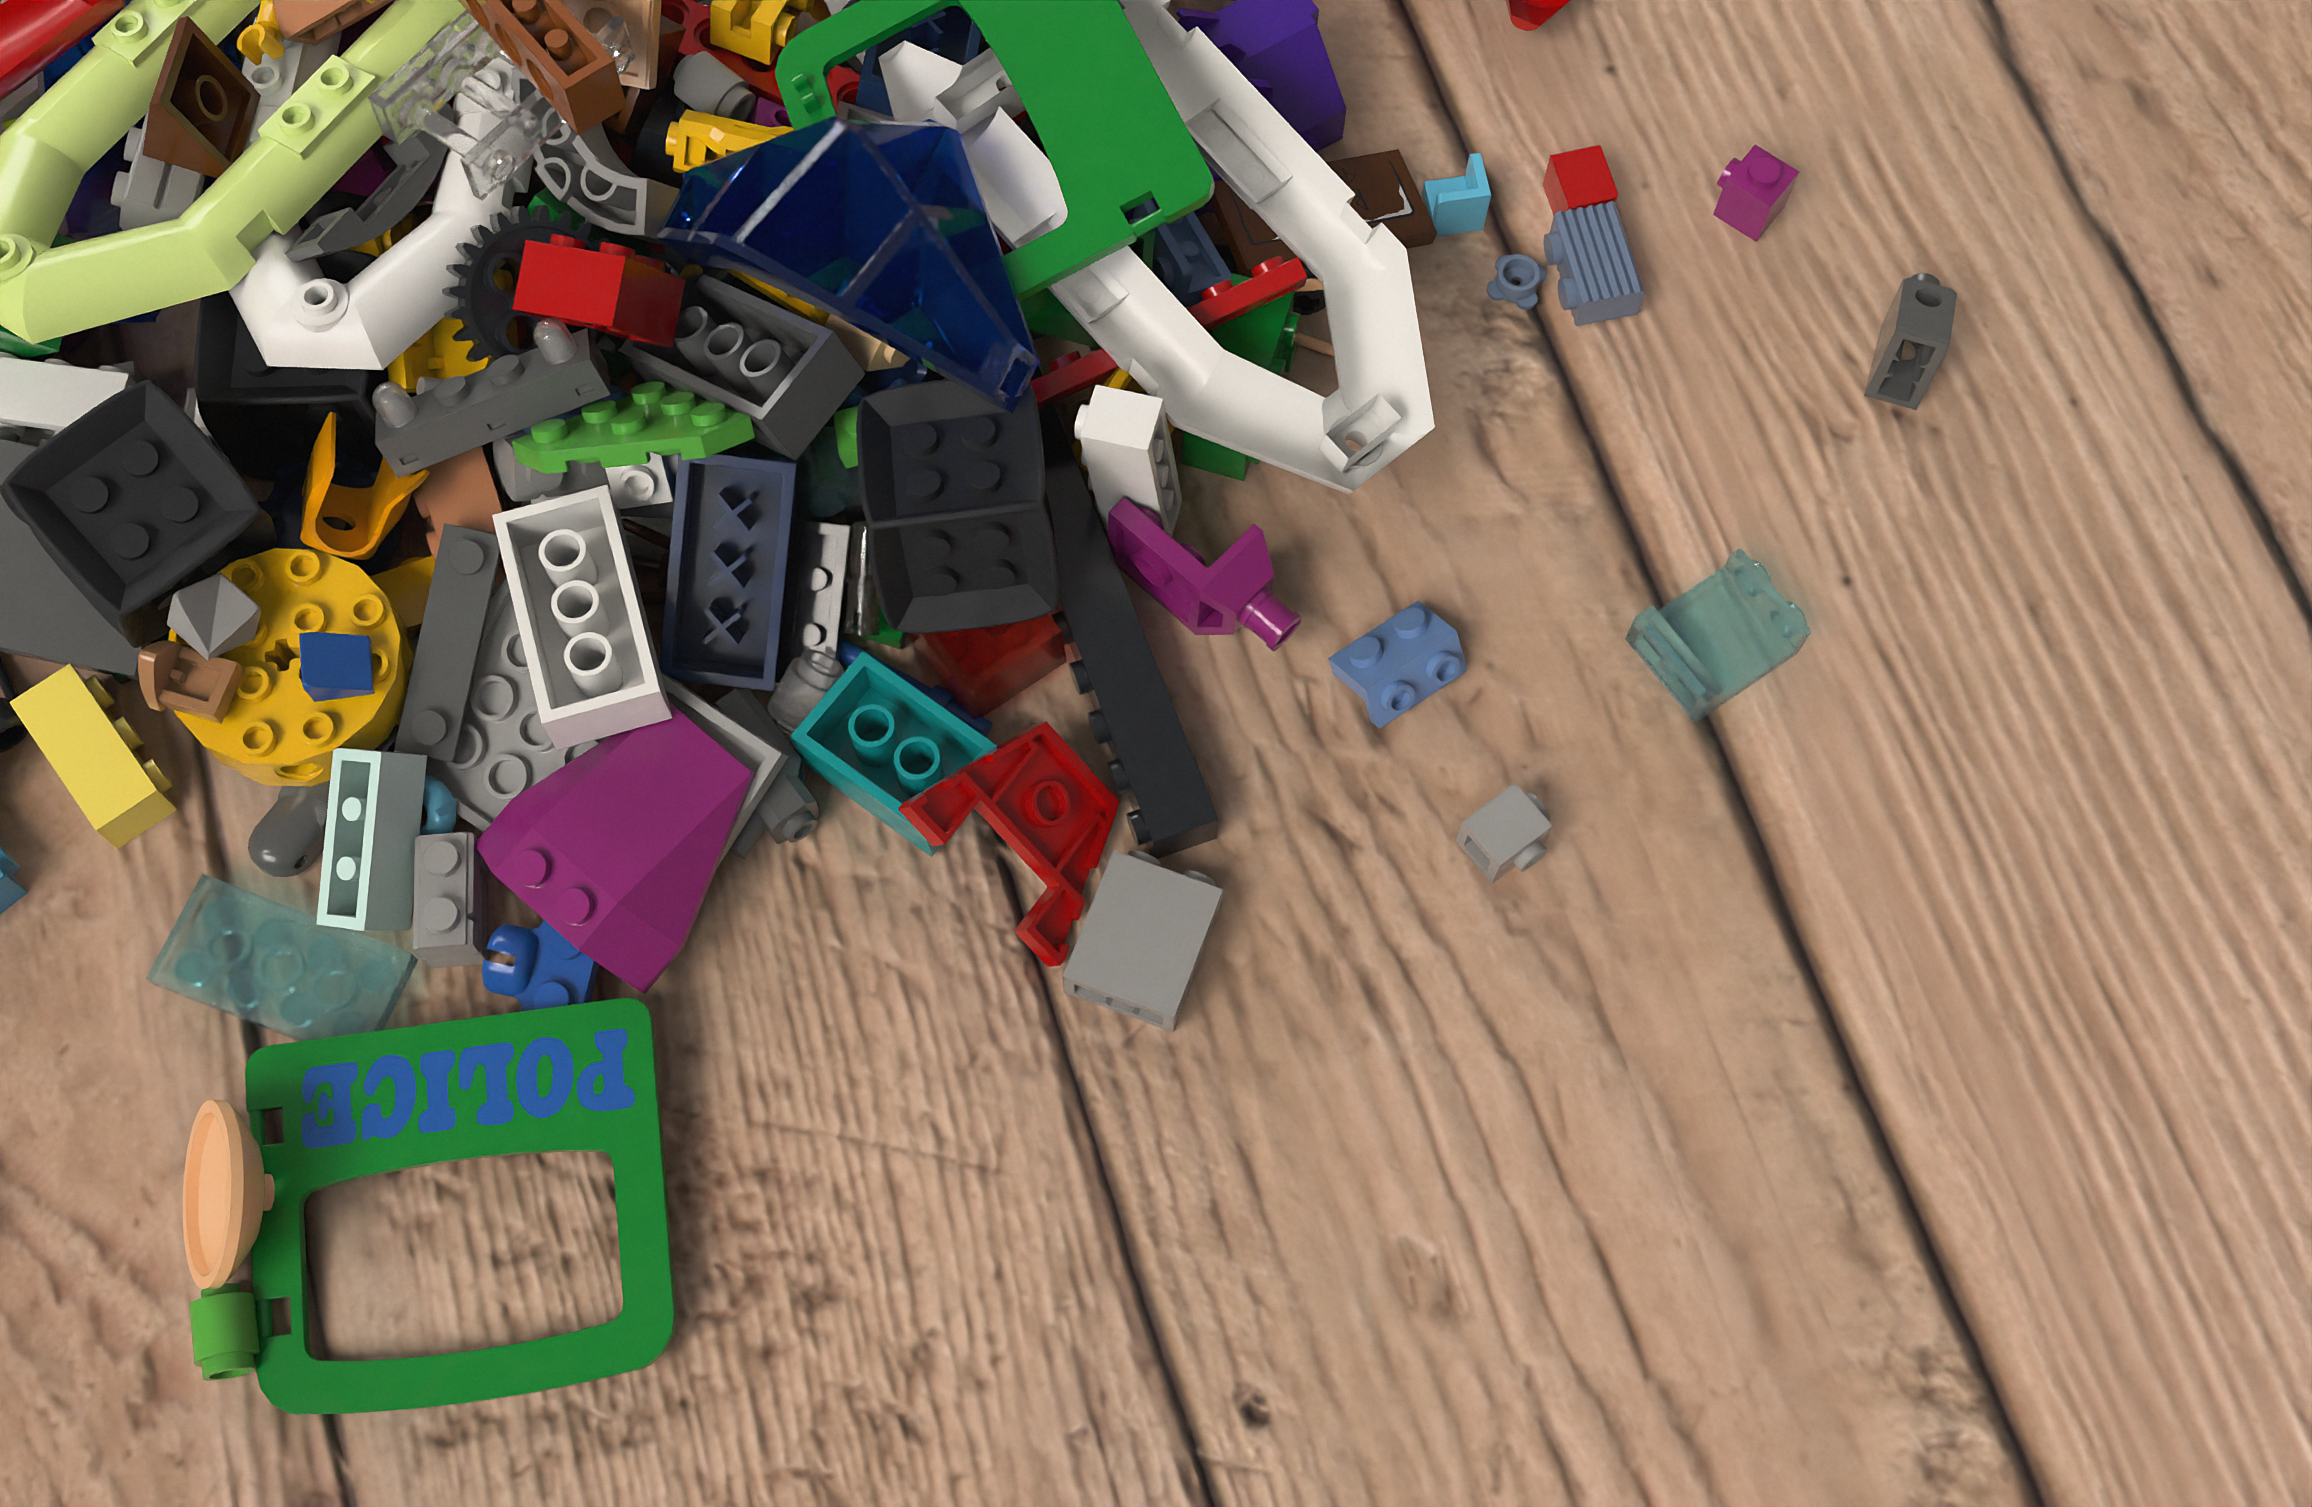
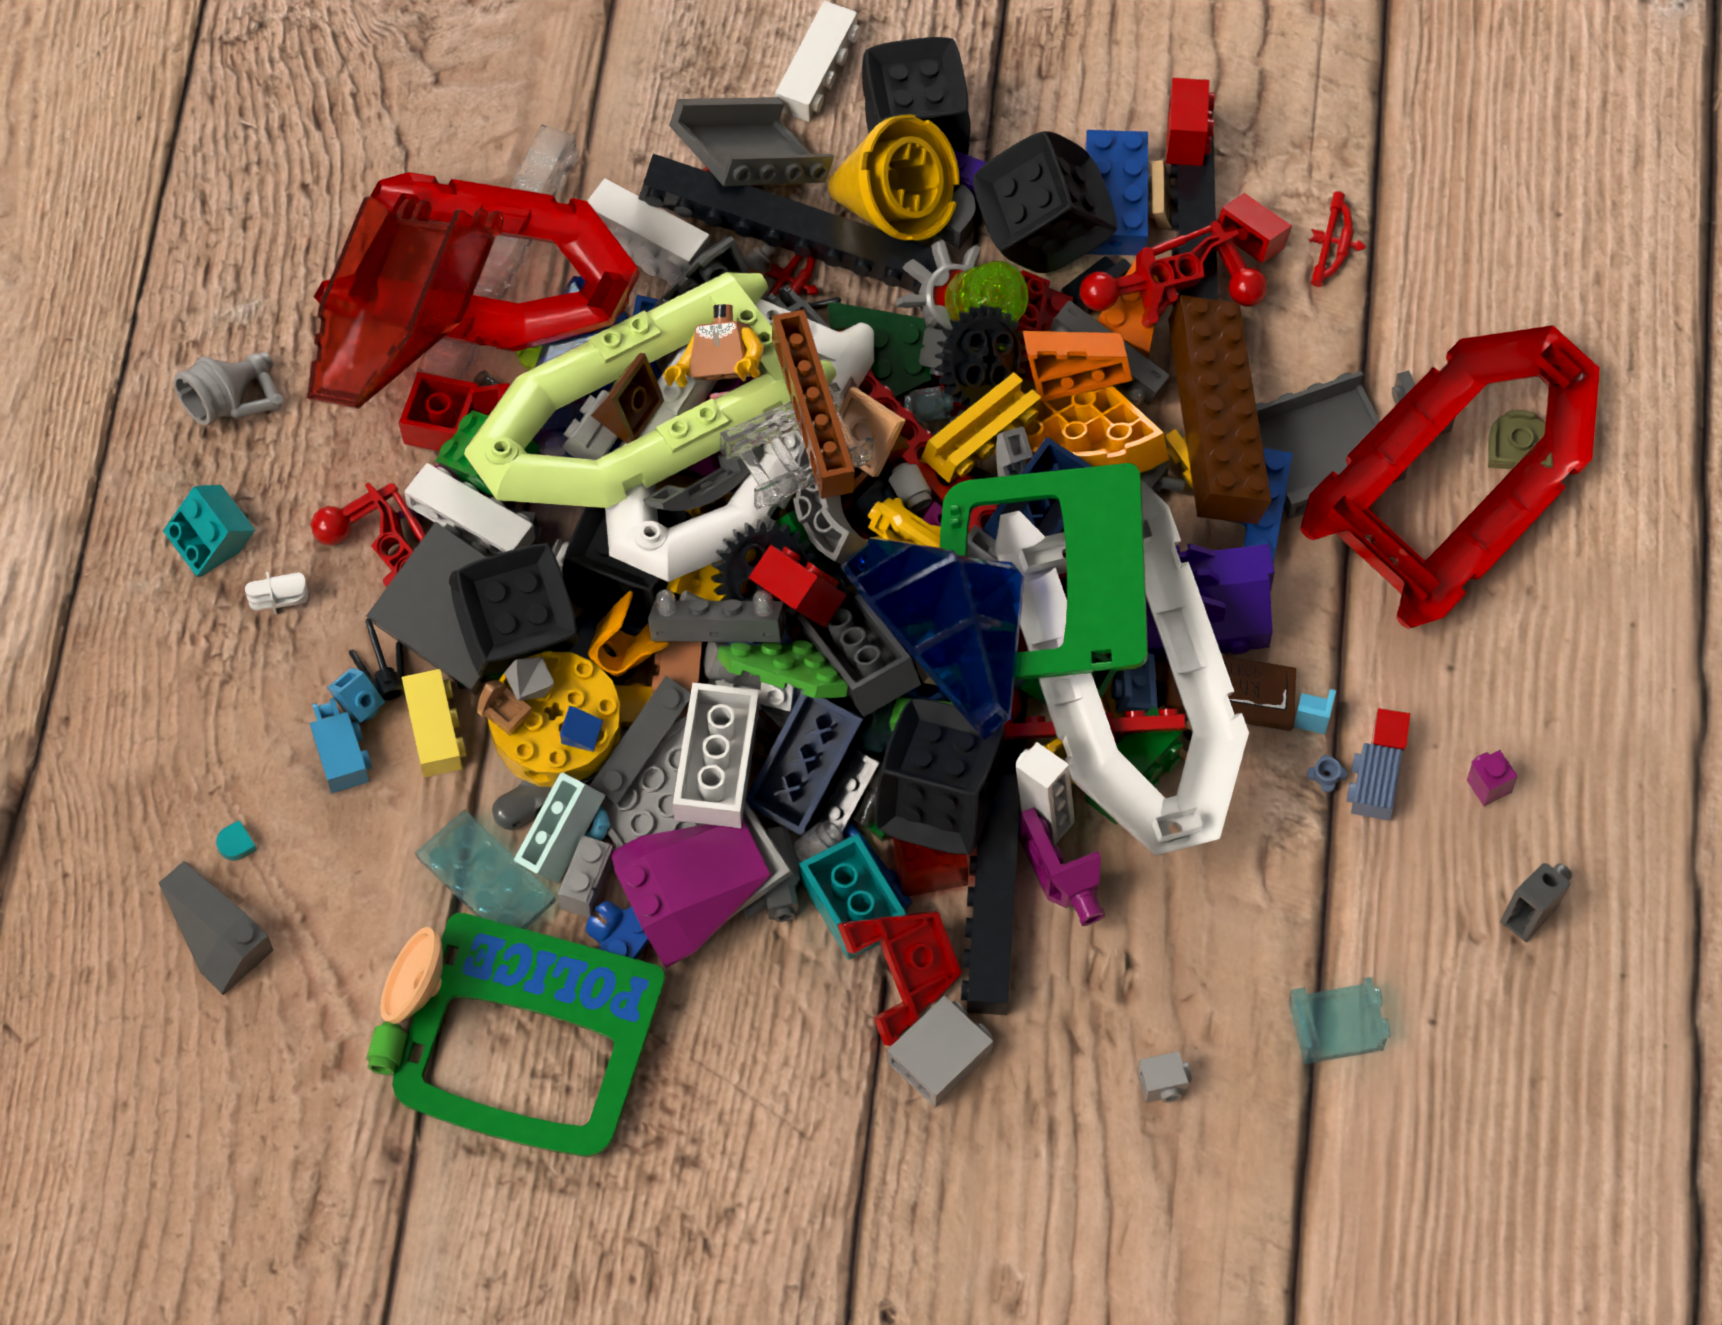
camera: 25 degrees right, 5 degrees down
medium blue bracket [1328,601,1467,728] -> none

